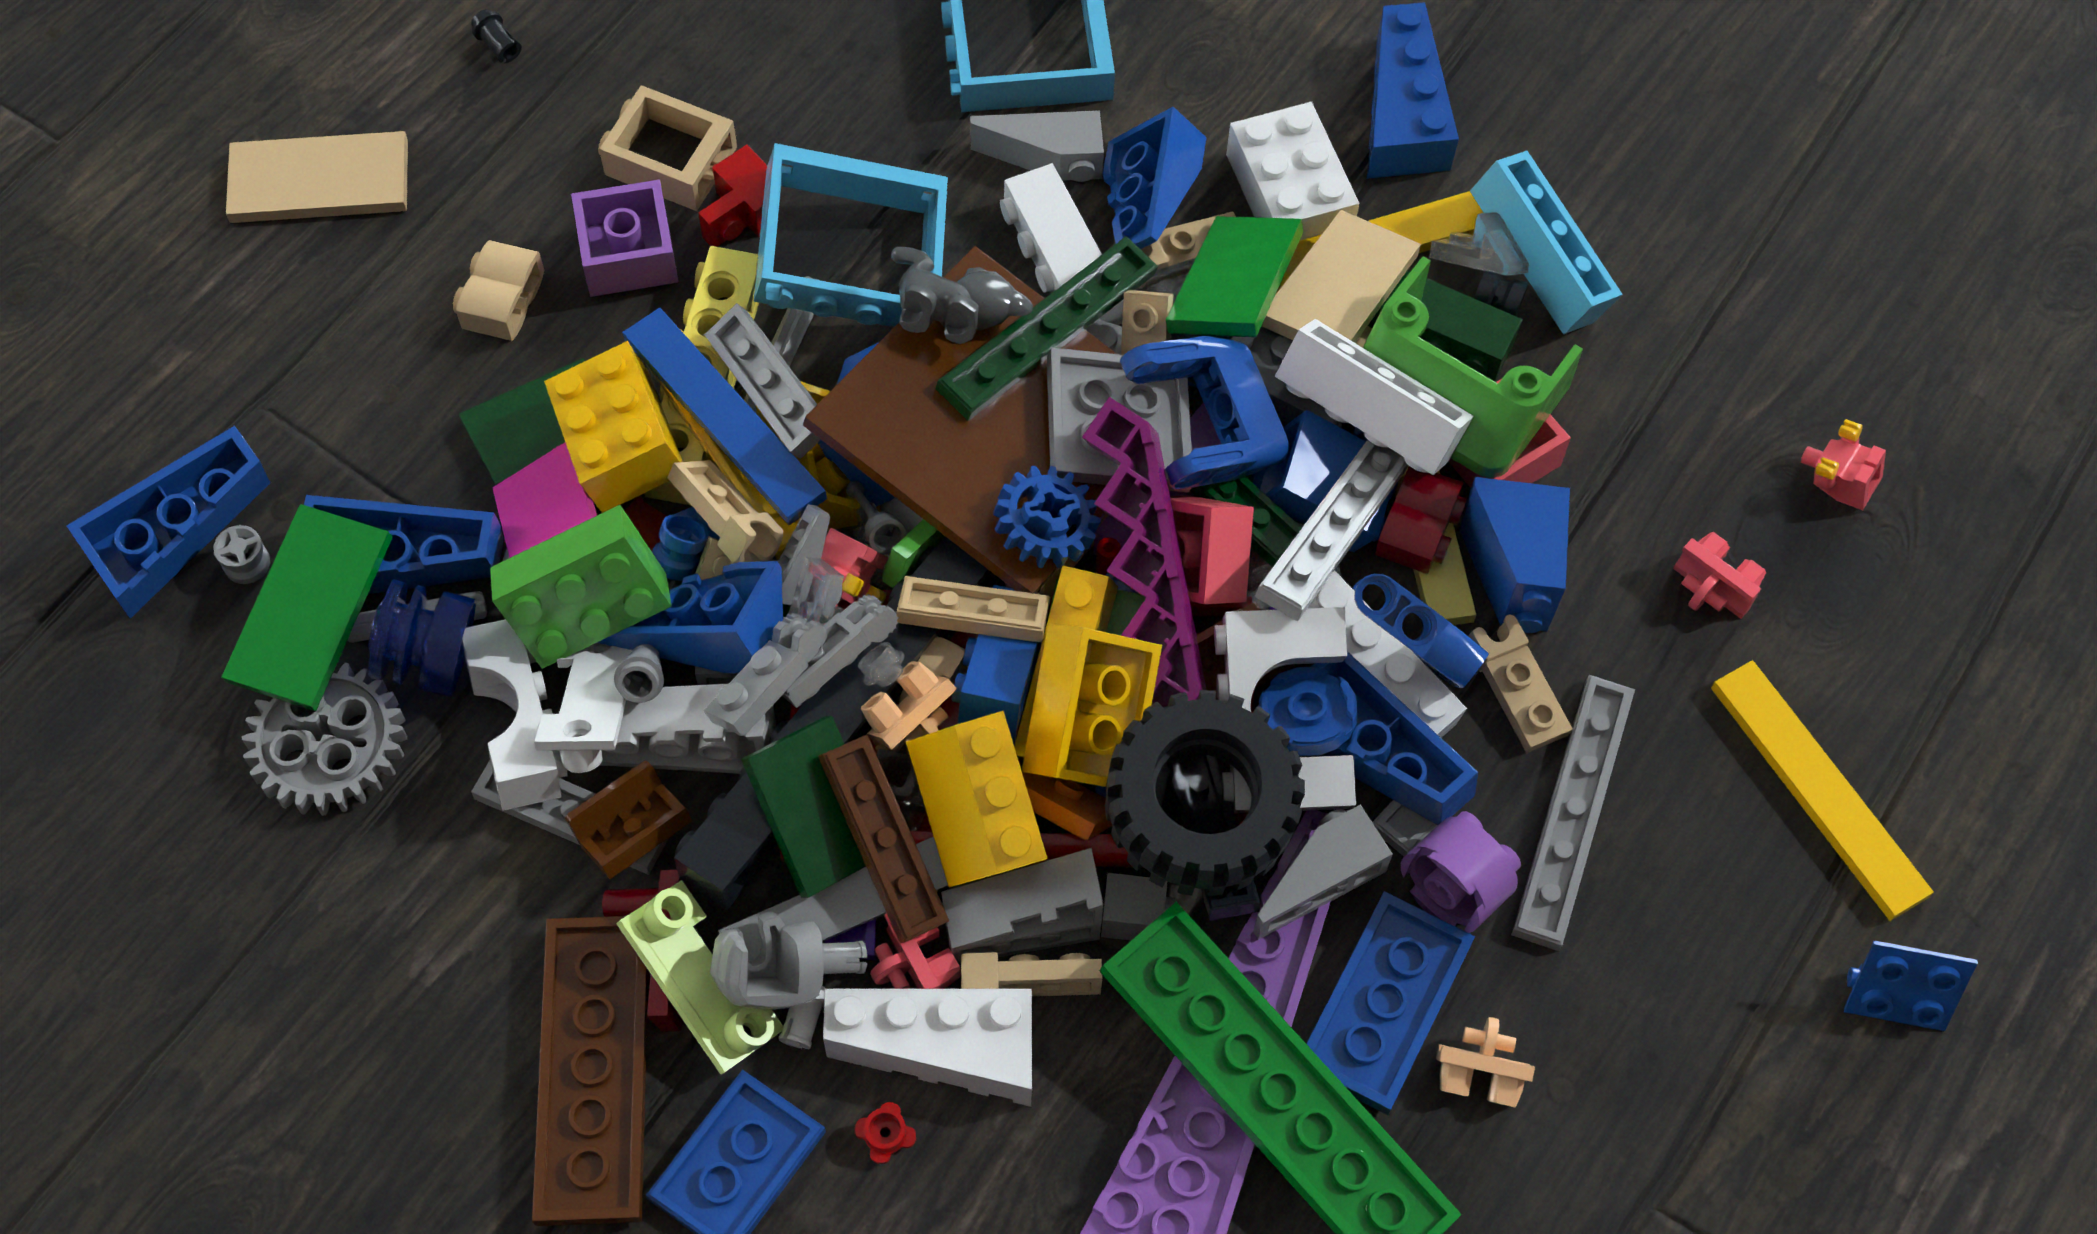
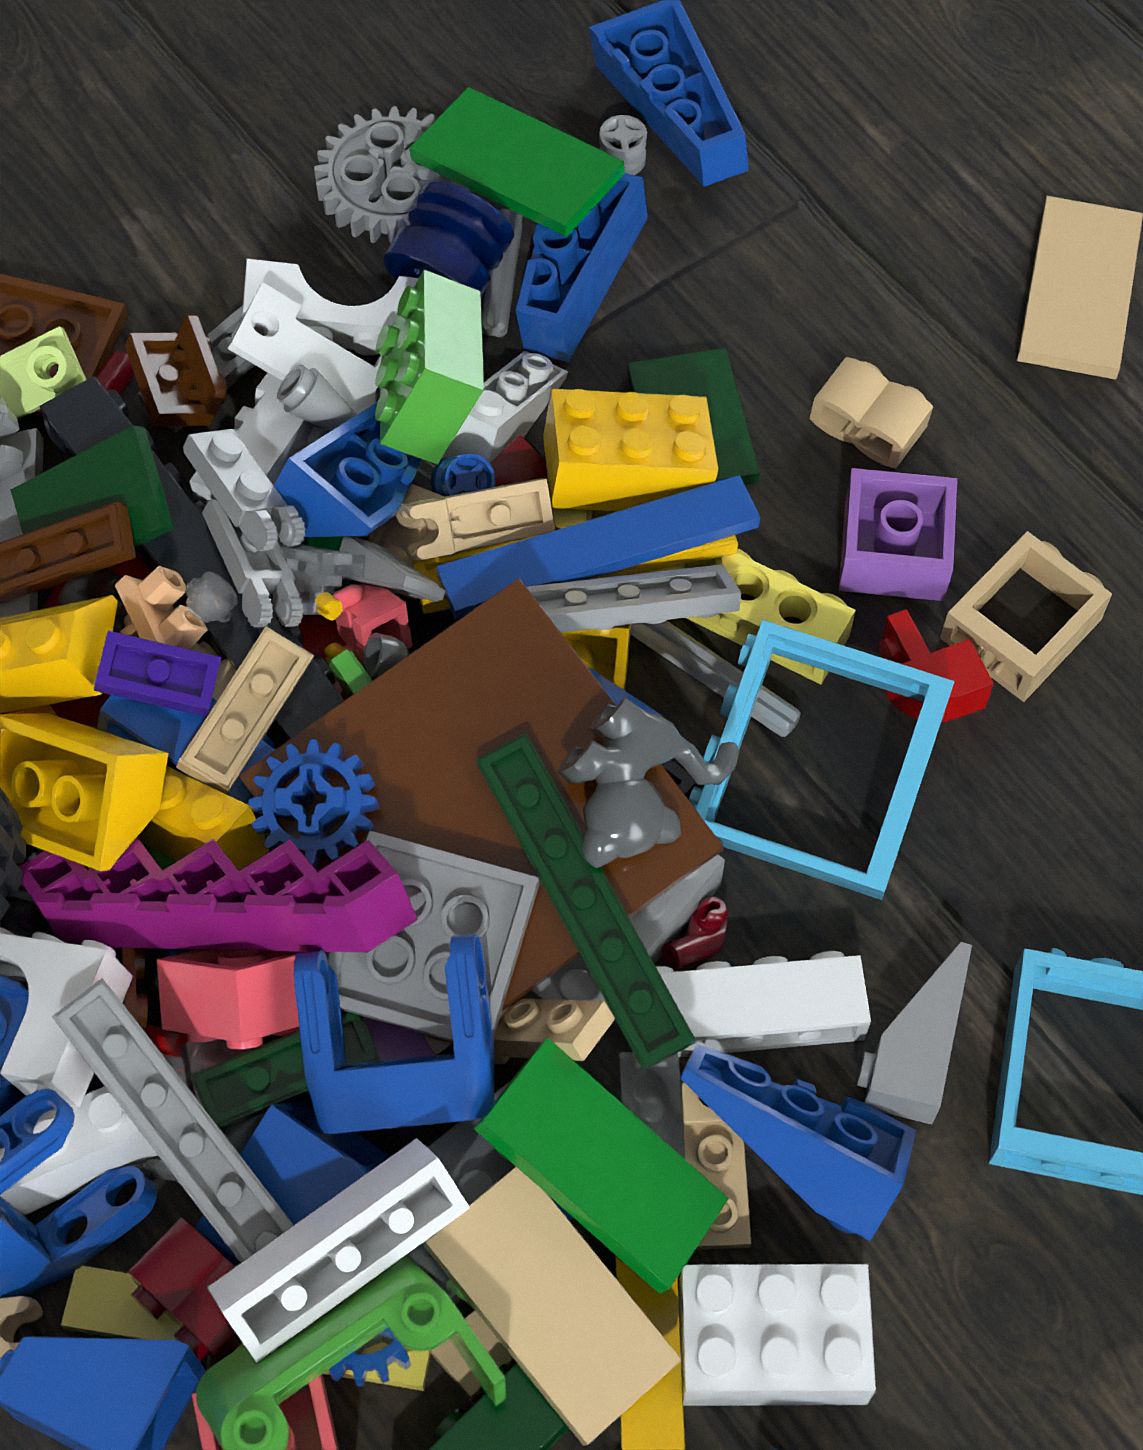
camera: 110 degrees right, 0 degrees up
dark pink tile [492,442,597,558] -> none
none -> dark purple plate [94,631,221,717]

